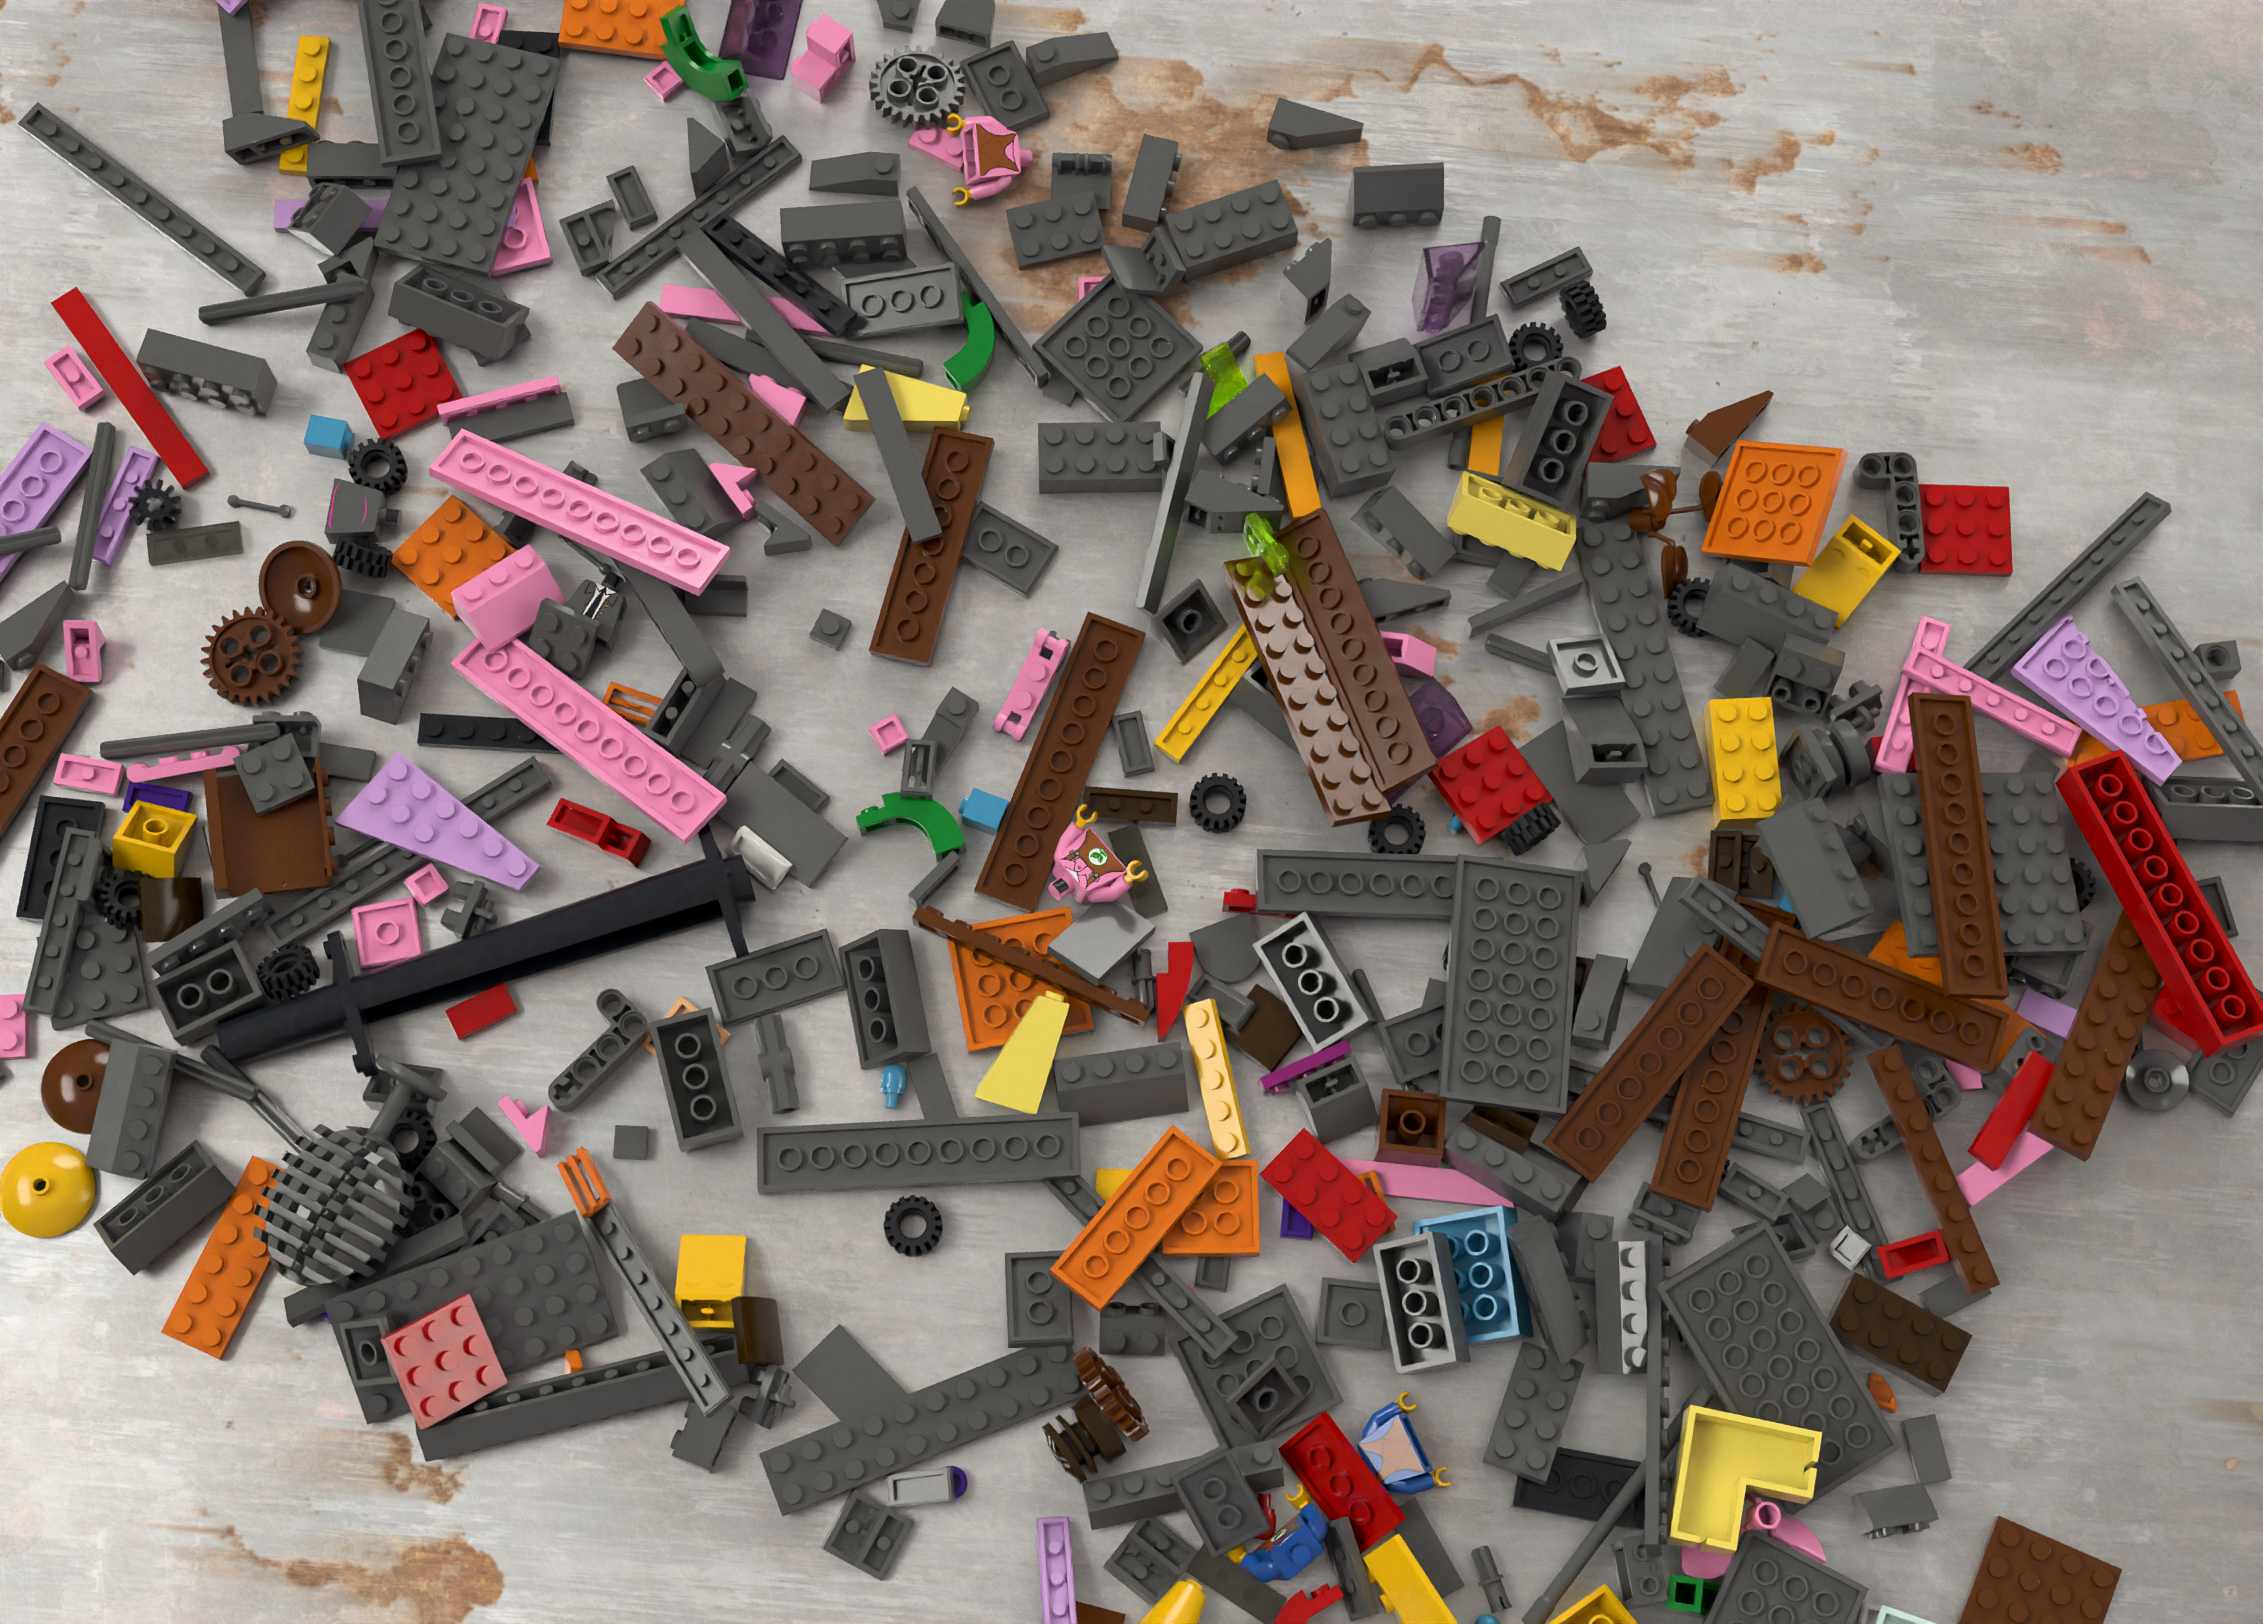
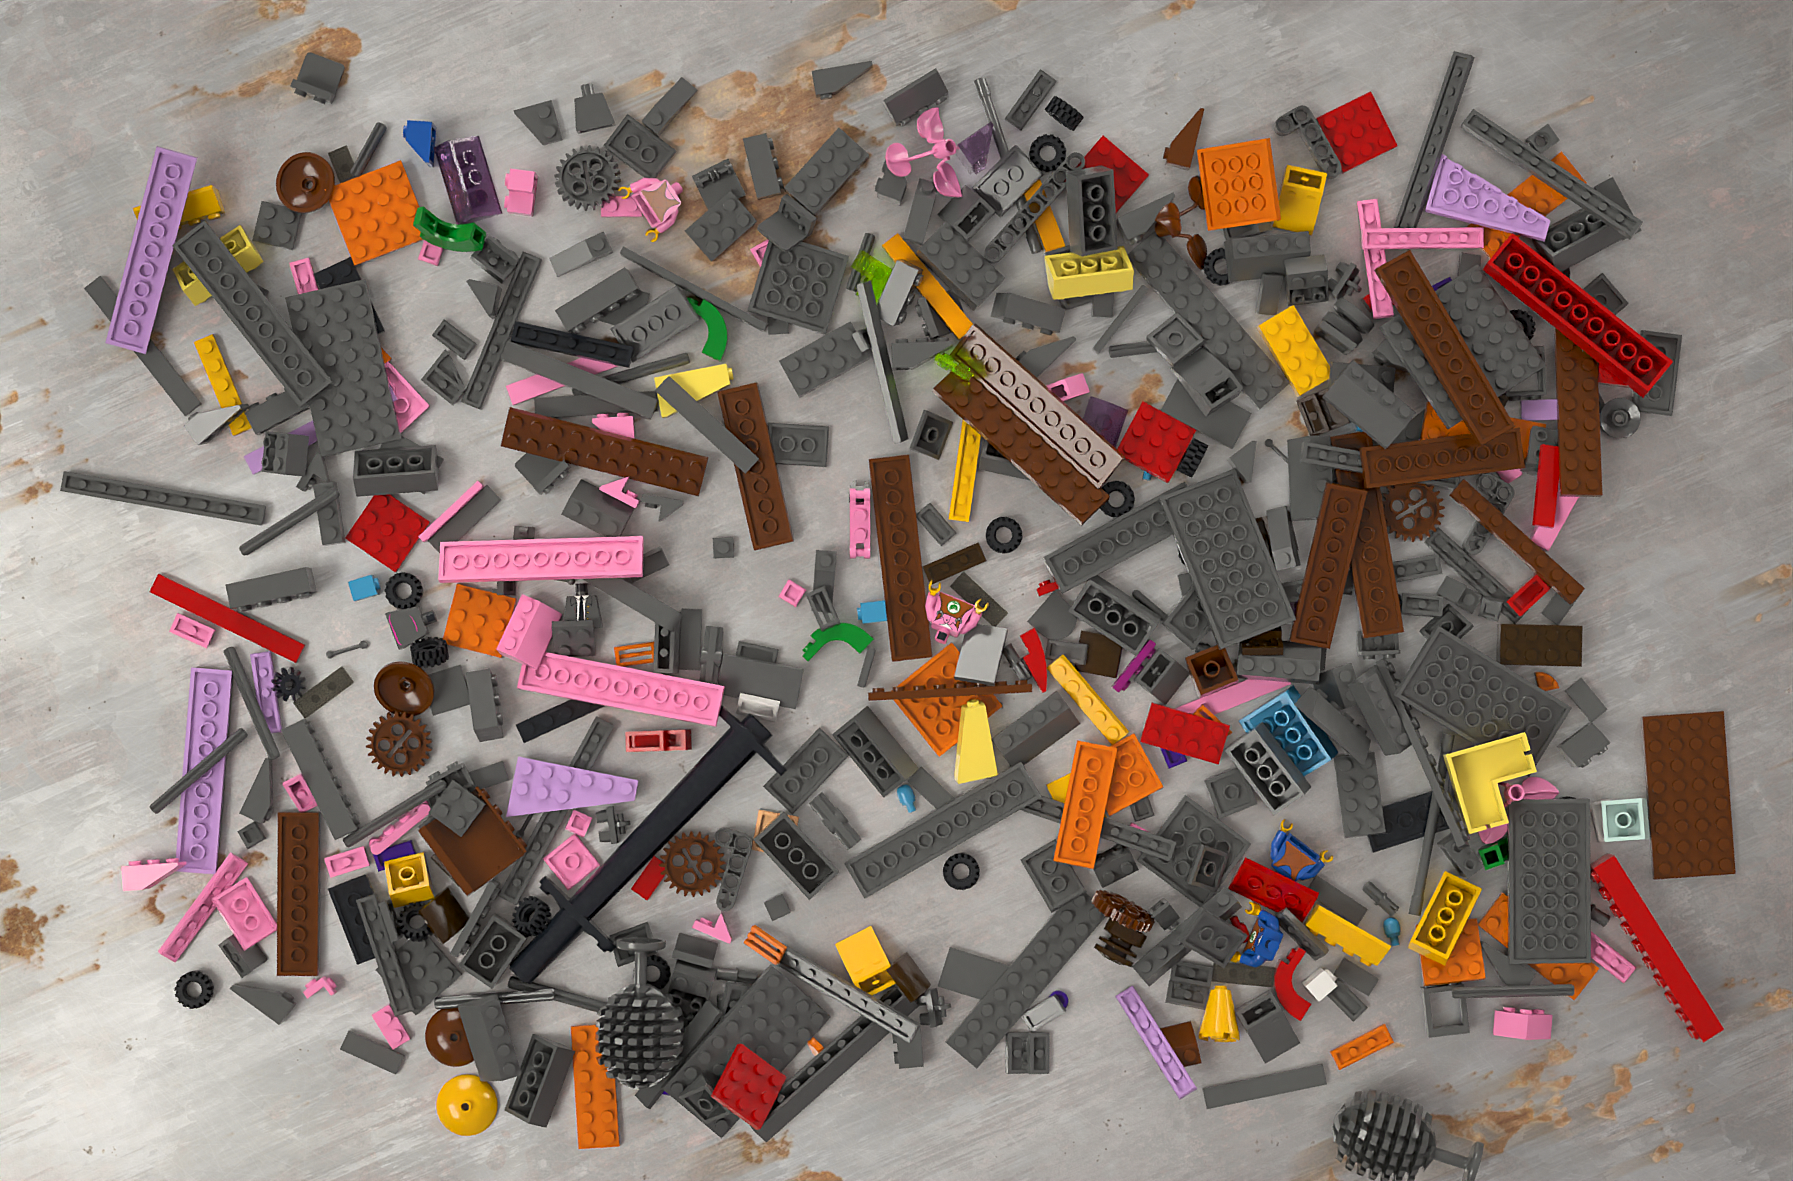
camera: 25 degrees left, 15 degrees up
none -> dark grey brick [281,719,360,840]
none -> reddish brown gear [659,831,726,897]
none -> bright pink plant [885,107,962,198]
none -> dark grey slope [1148,898,1180,931]

